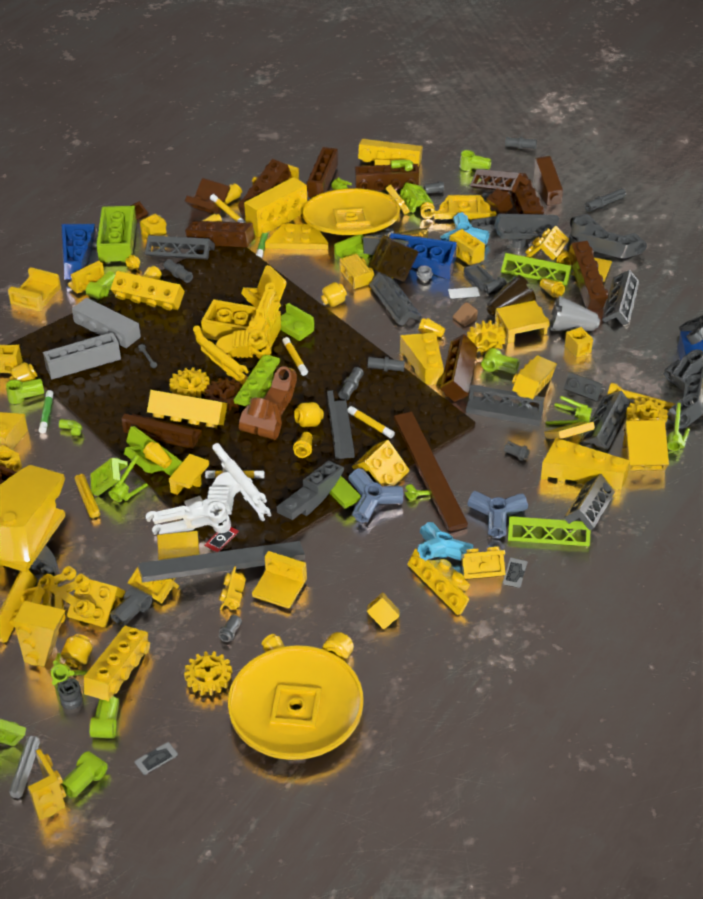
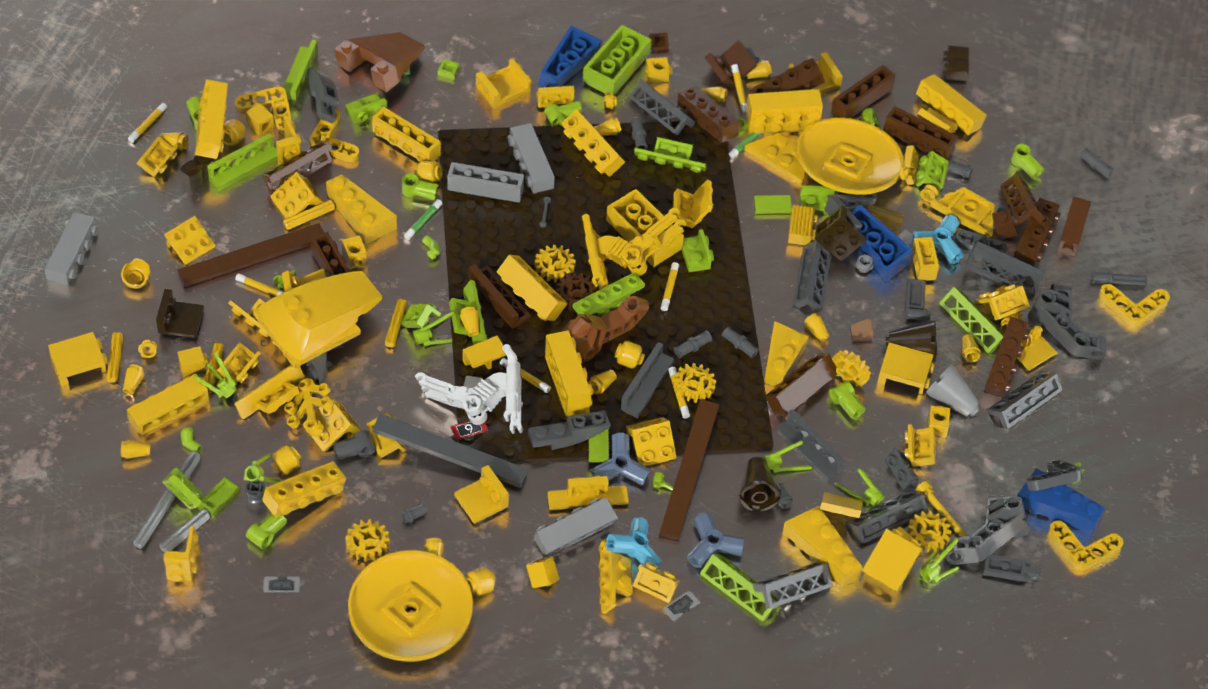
camera: 30 degrees right, 10 degrees up
yellow wedge [13,601,65,667] -> none
lime piece [61,751,108,798] -> none
yellow tile [157,531,200,560] -> none
yellow hinge [219,566,246,610] -> none
yellow head [320,282,347,307] -> none
lime arm [391,160,413,171] -> none
white sticker [448,287,480,299] -> none
yellow brick [512,355,557,399] -> none
none -> lime tile [198,477,240,517]
none -> light grey brick [534,498,618,558]
none -> yellow brick [545,330,593,418]
none -> yellow bracket [547,476,629,510]
none -> lime bracket [634,137,706,173]
none -> yellow gear [673,363,716,403]
none -> dark brown cone [740,457,779,511]
none -> lime tile [754,195,792,214]
none -> lime plant [763,441,813,474]
none -> yellow bracket [905,424,936,467]
none -> dark brown brick [943,45,969,81]
none -> yellow beam [1099,284,1170,326]

